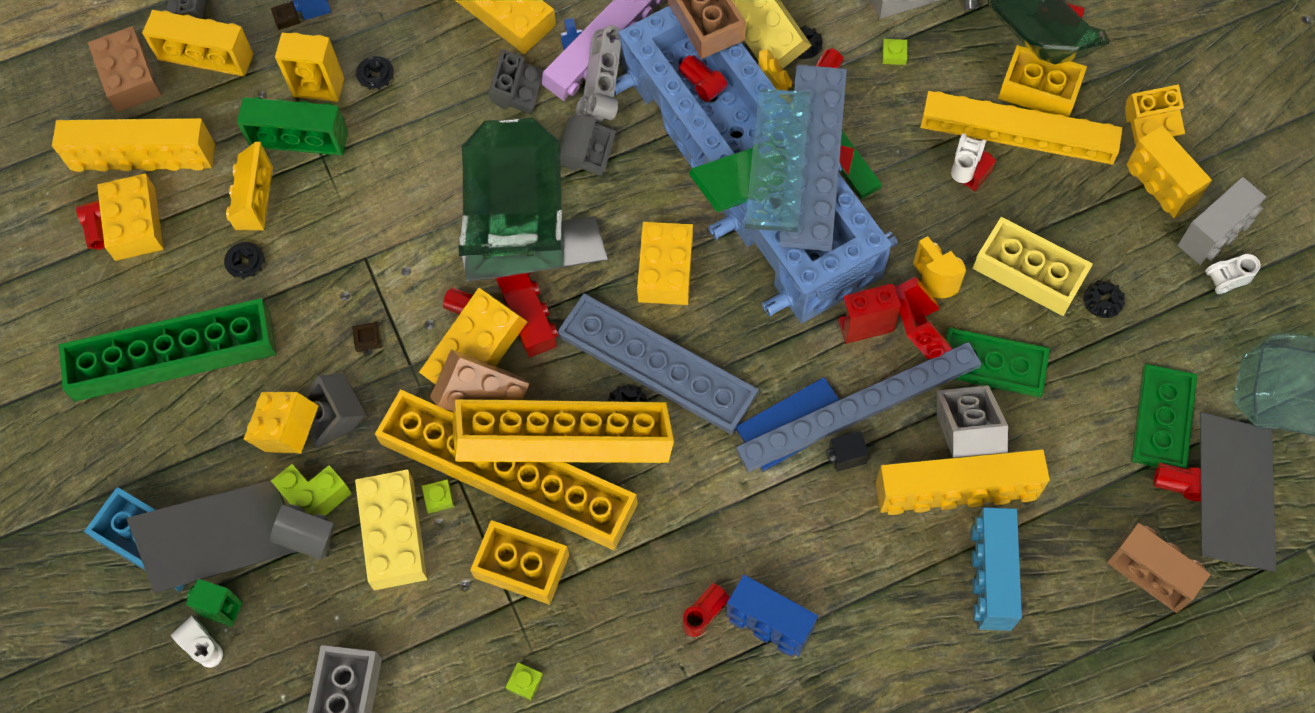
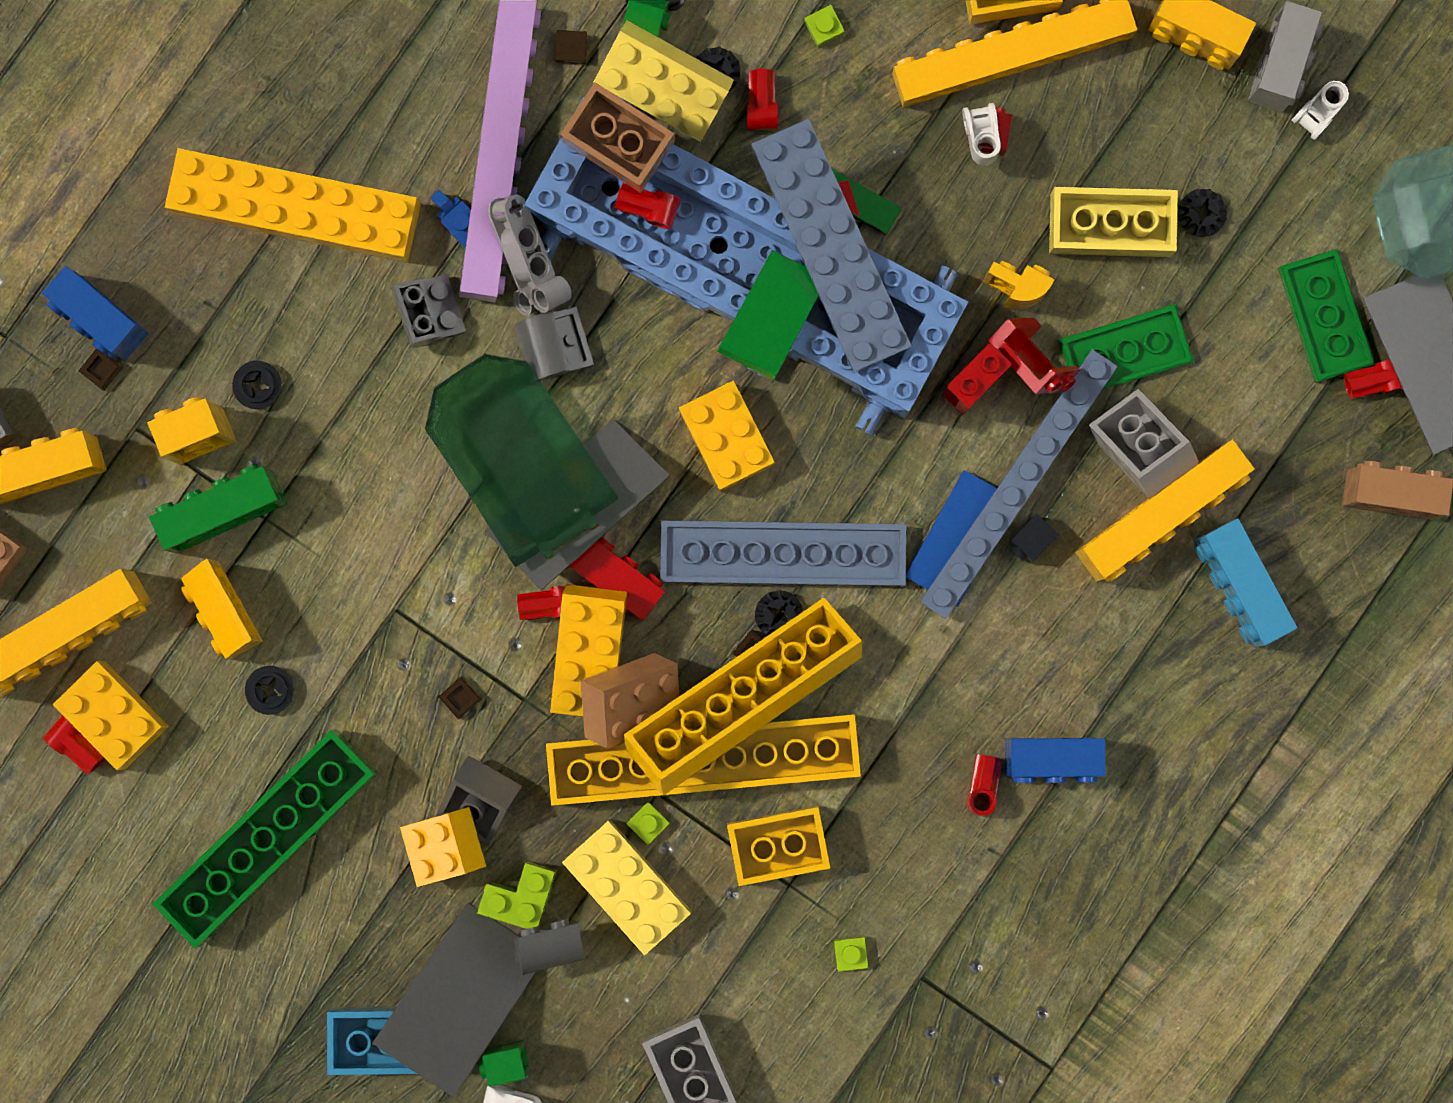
camera: 30 degrees left, 20 degrees up
clear light blue plate [745,89,811,232] -> none
yellow hinge [758,49,792,104] -> none

